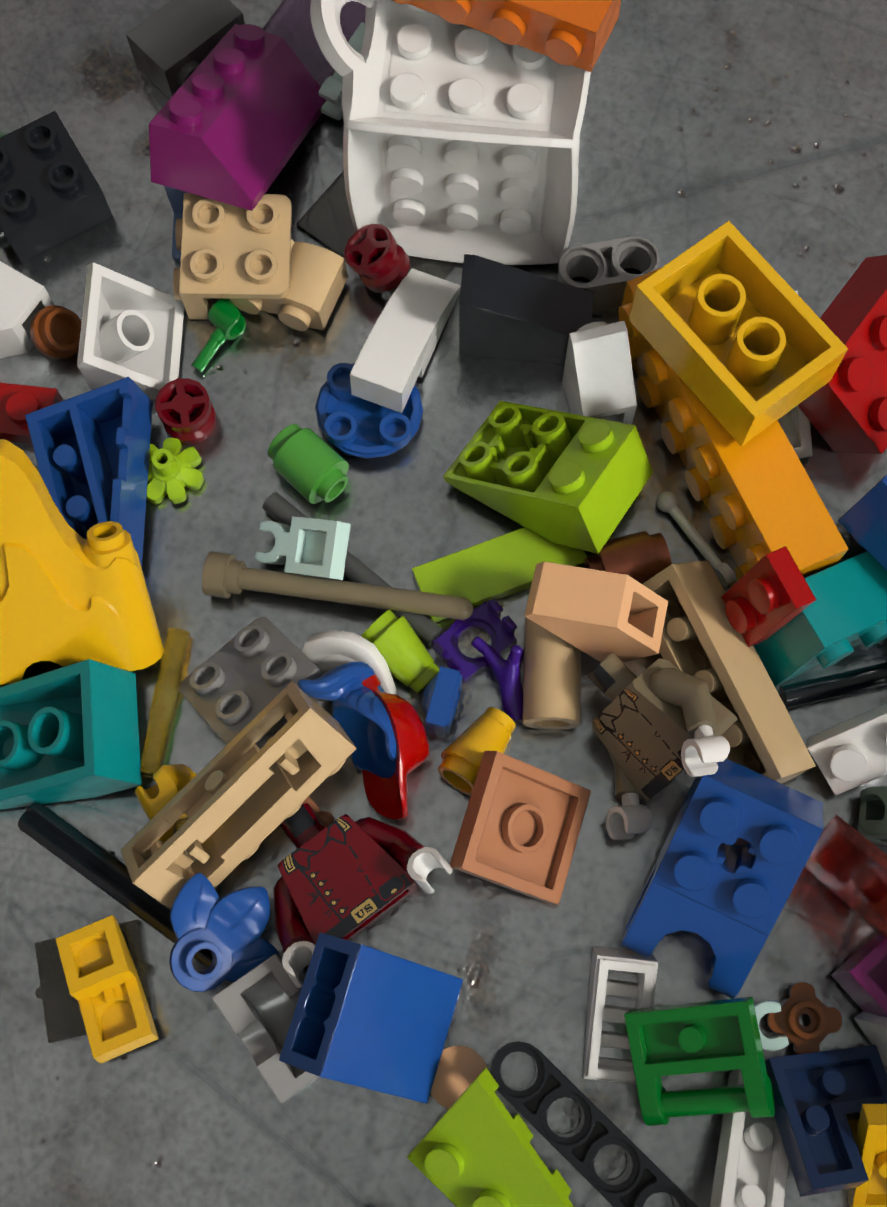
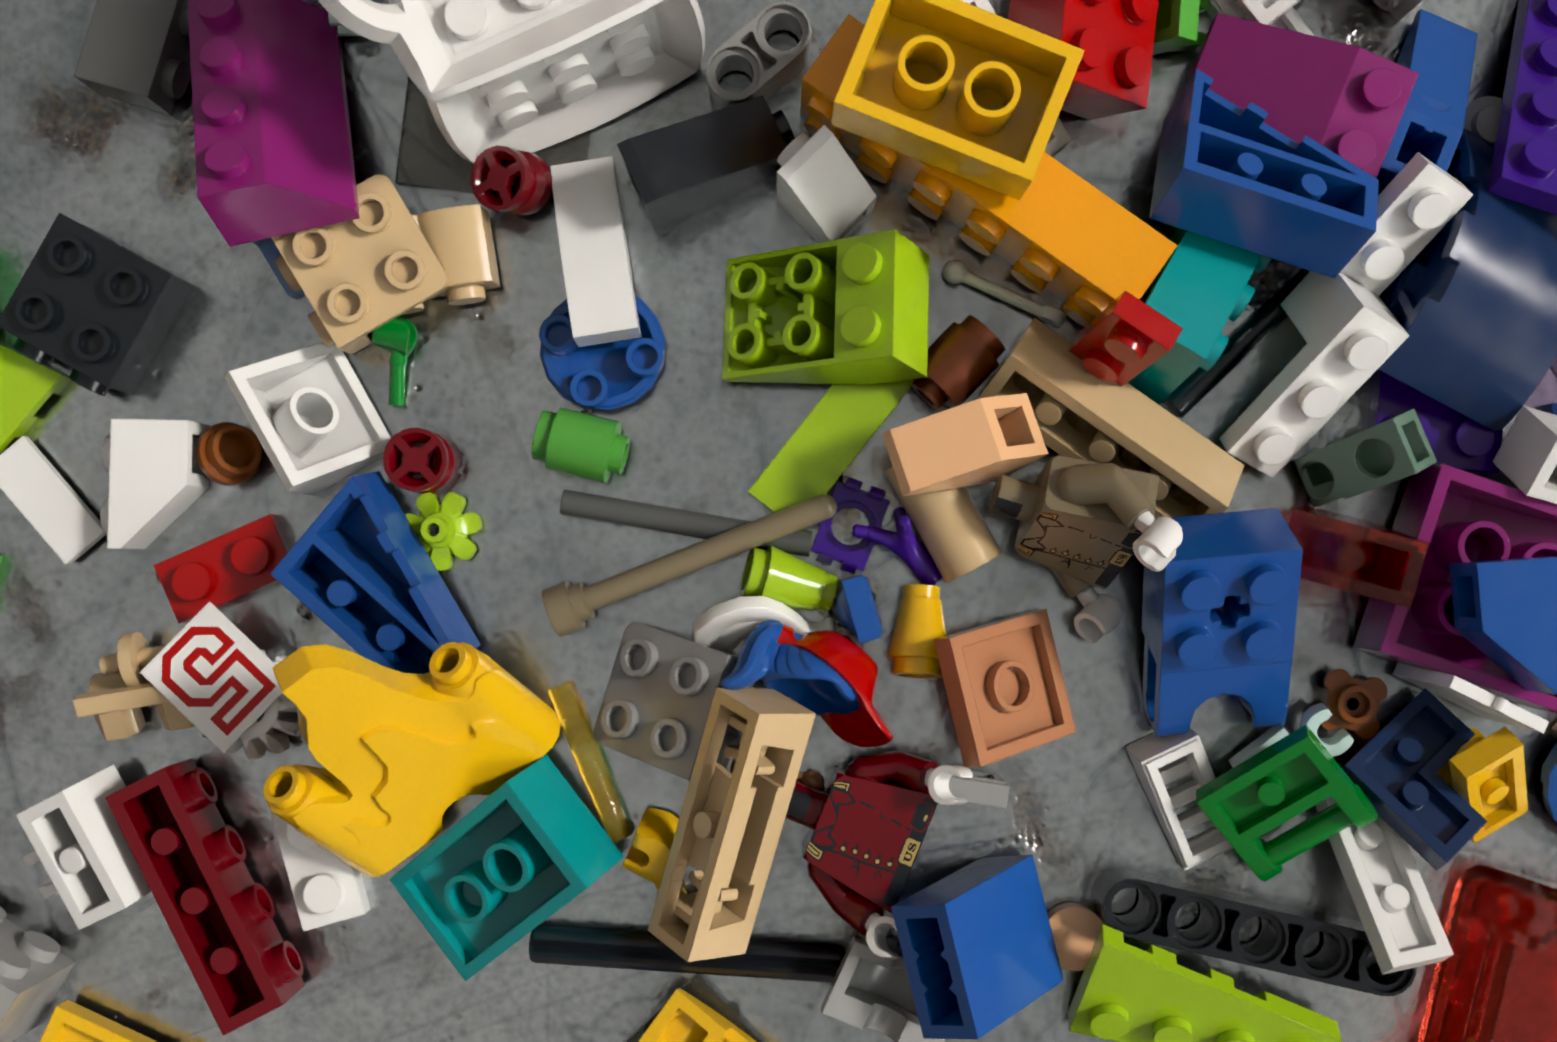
camera: 35 degrees left, 15 degrees up
blue plate [169,873,279,992] -> none
light aqua plate [255,516,351,580] -> none
none -> light grey tile [949,770,1010,809]

